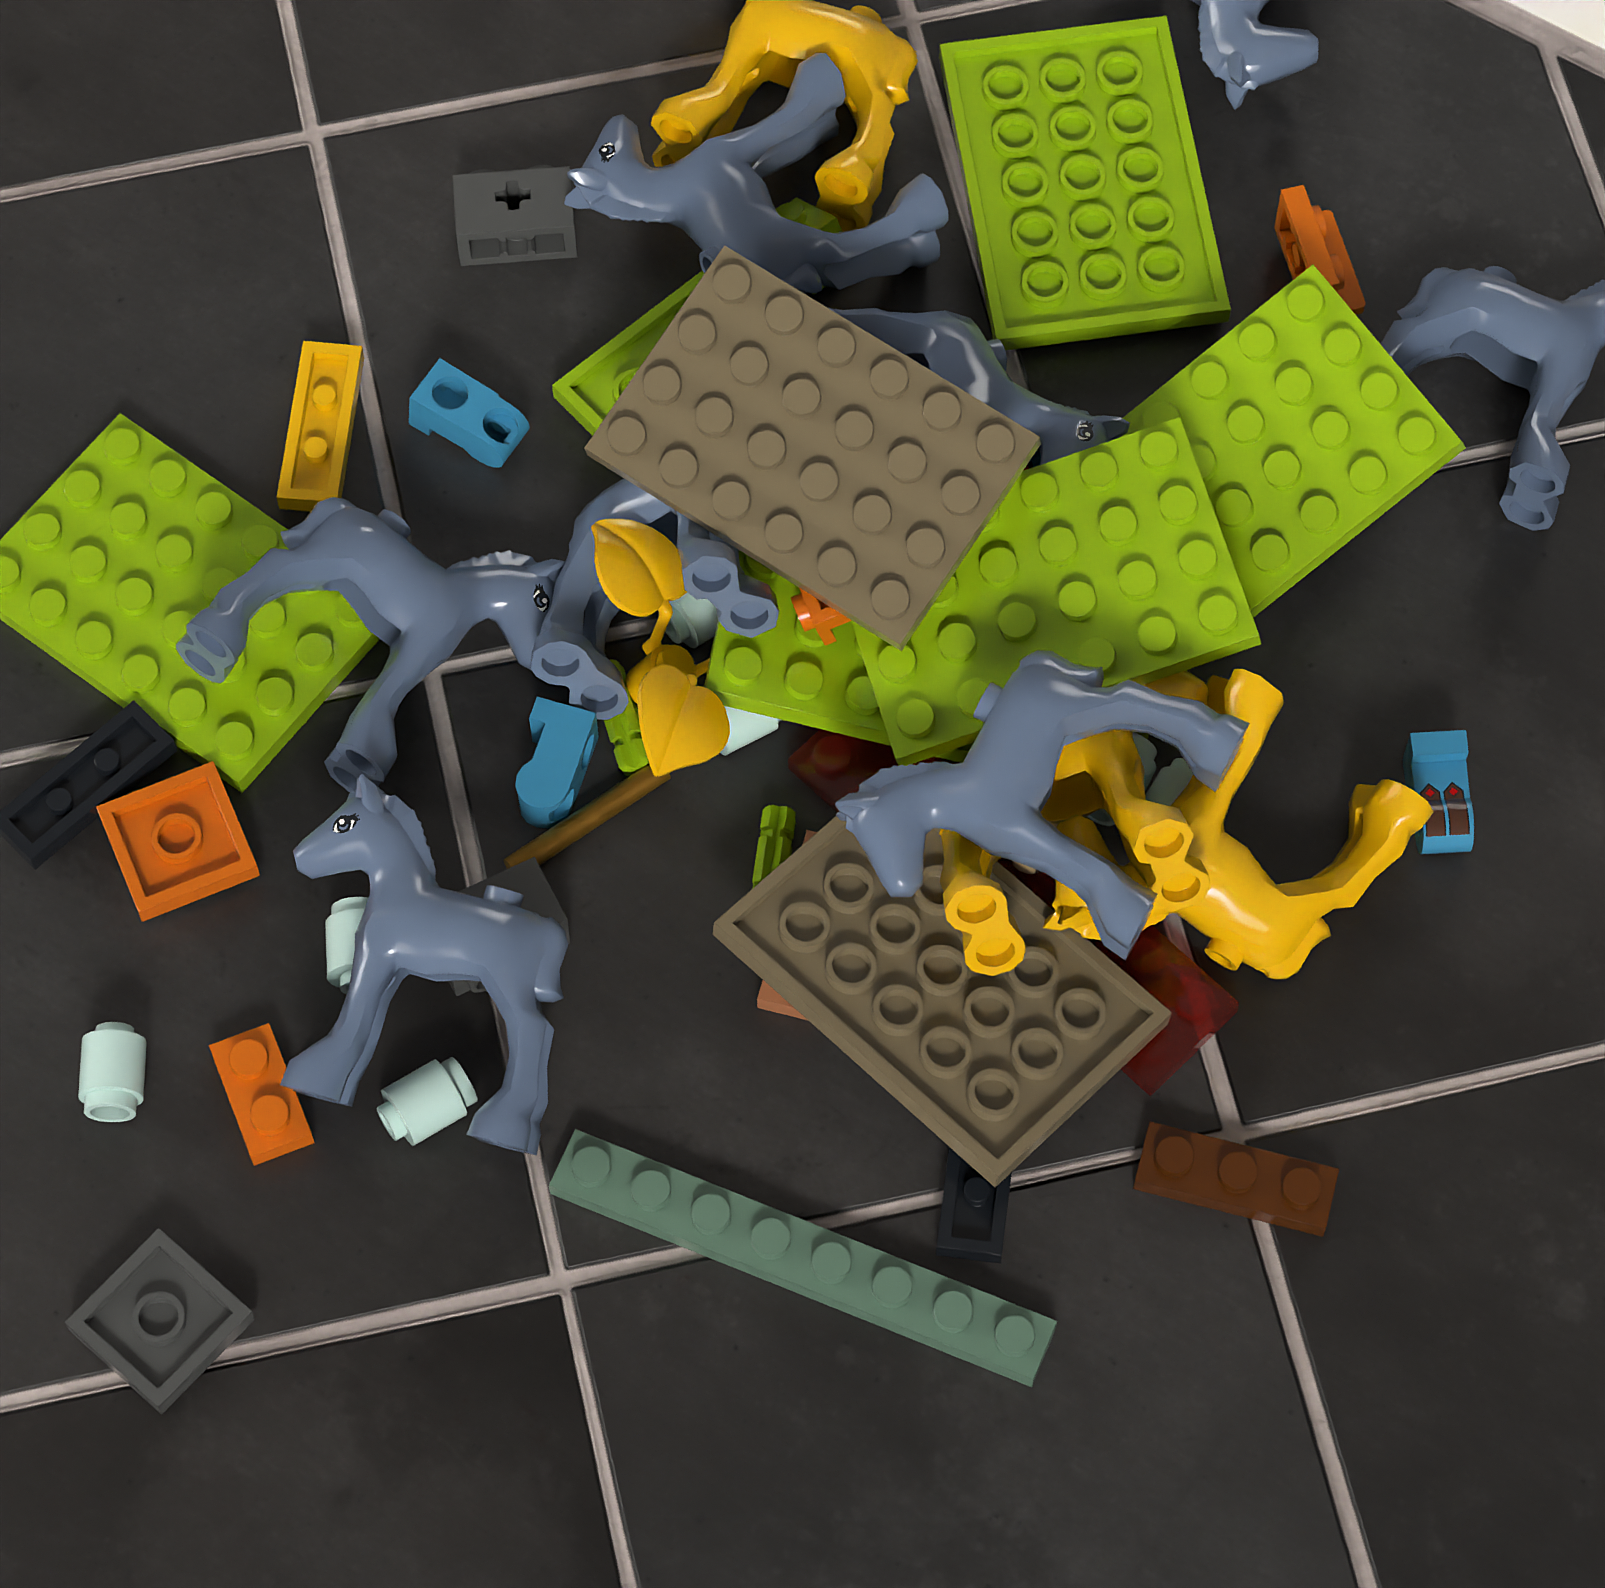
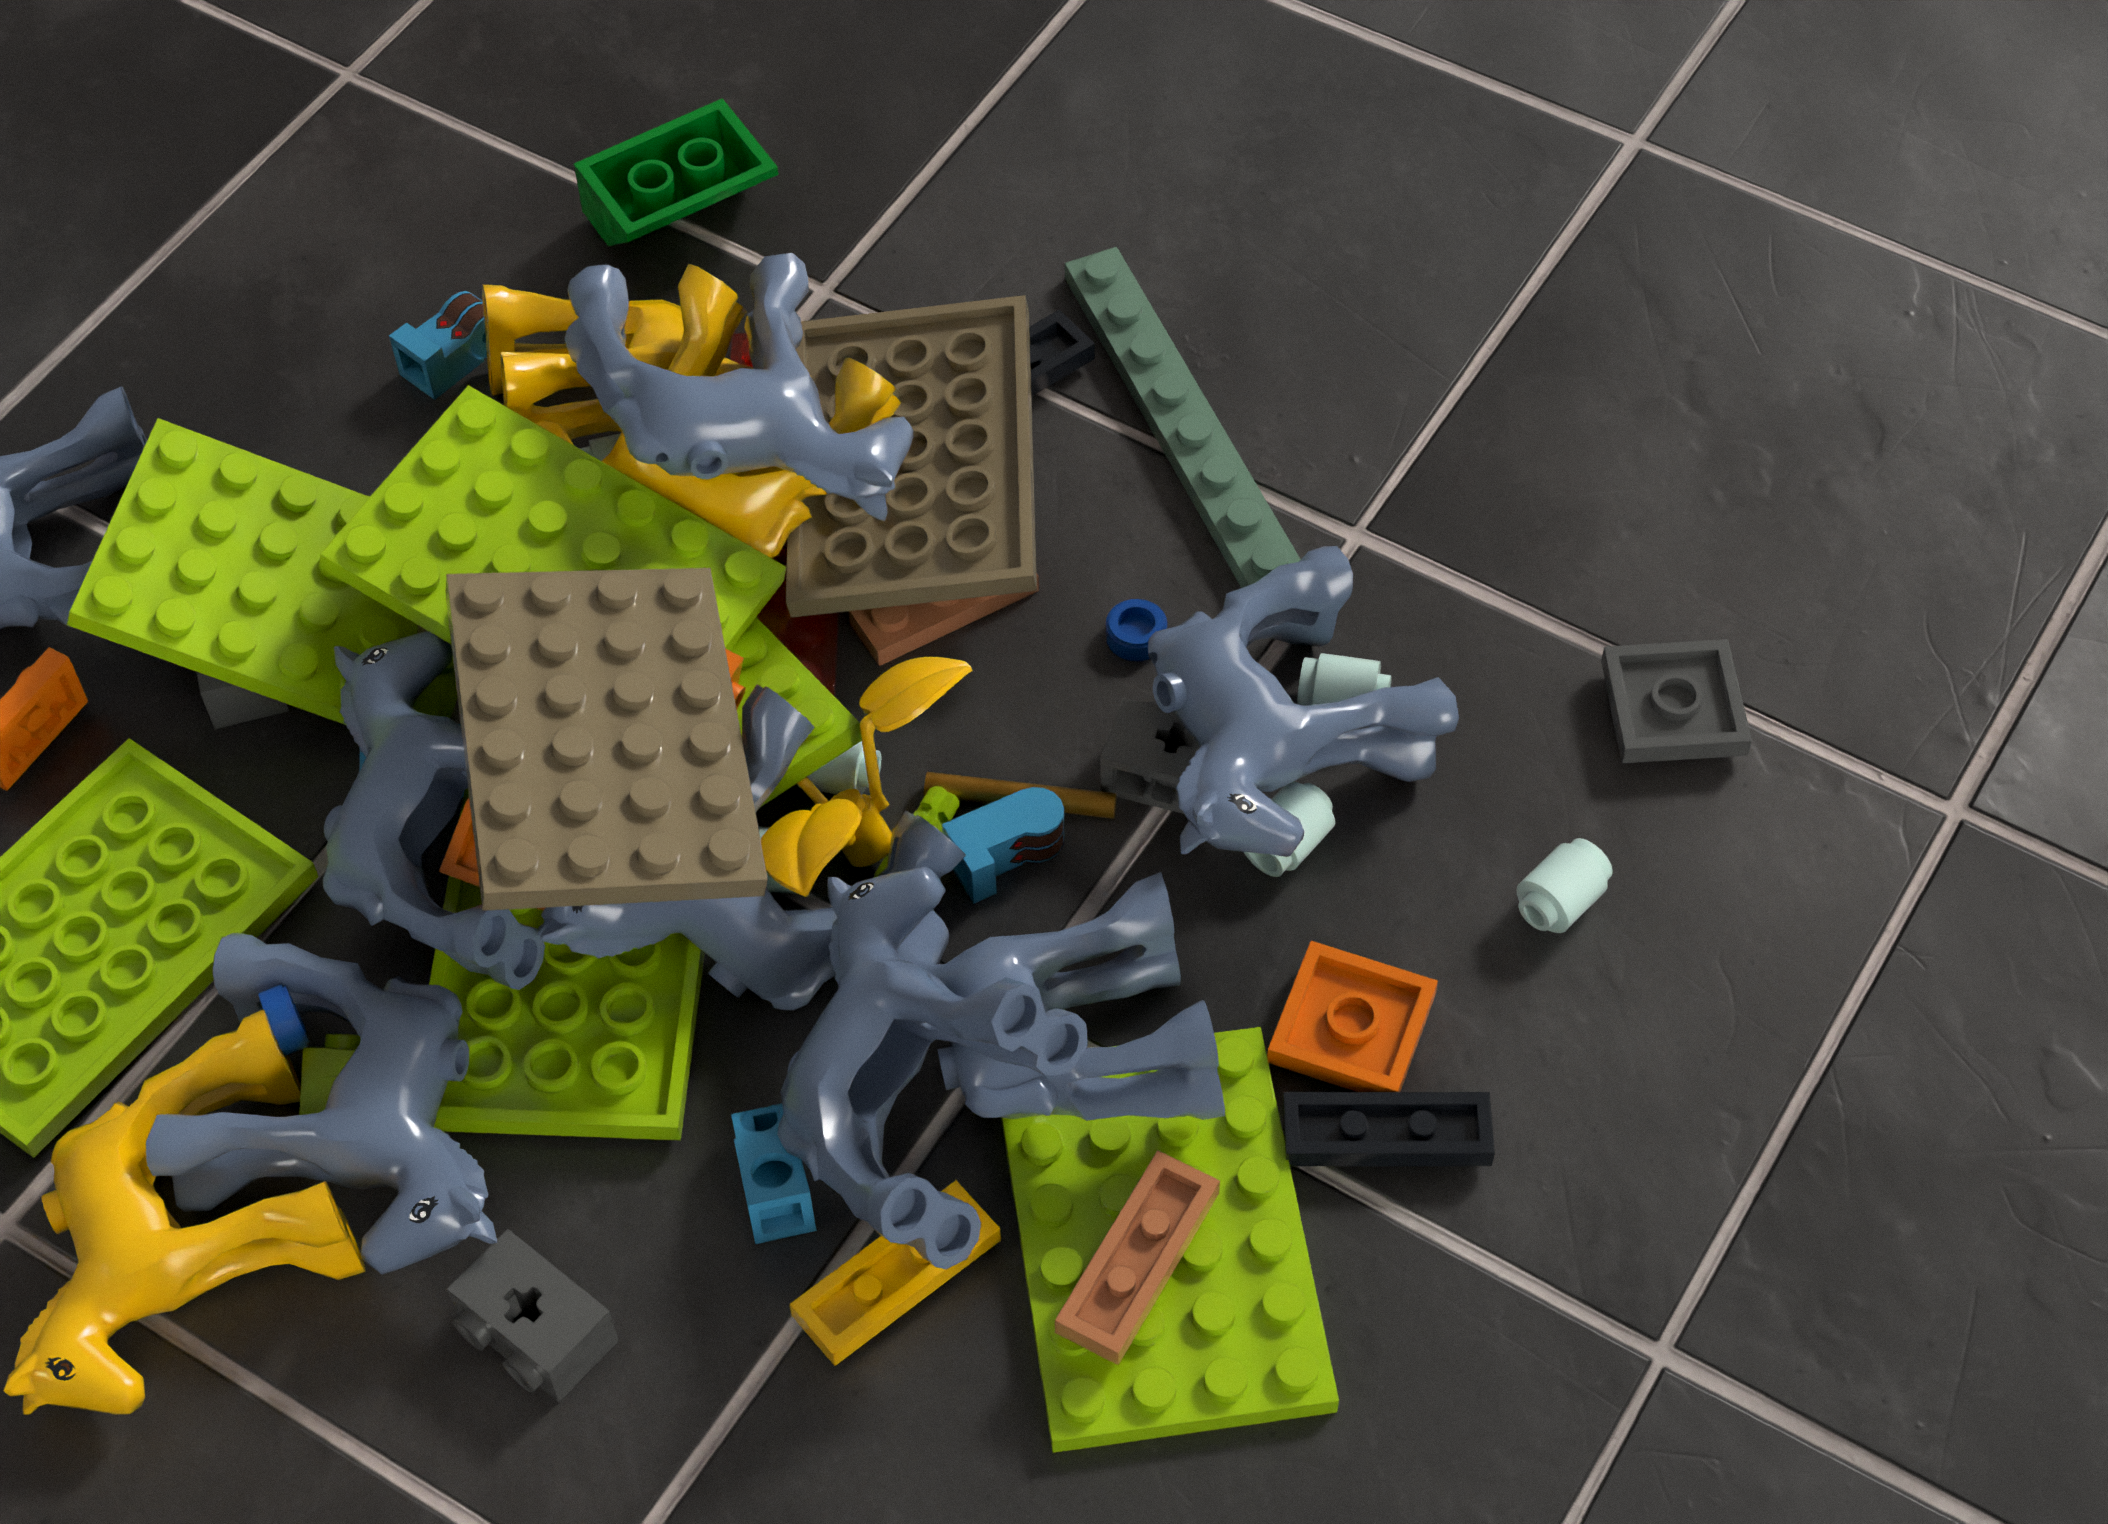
camera: 135 degrees left, 10 degrees down
orange plate [209,1023,315,1166] -> none
lime axle [752,805,796,889] -> none
reddish brown plate [1133,1122,1339,1237] -> none
none -> blue tile [258,984,310,1056]
none -> green slope [574,98,778,246]
none -> sand blue animal [777,867,1088,1269]
none -> nougat plate [1055,1150,1220,1365]
none -> blue tile [1106,599,1167,661]

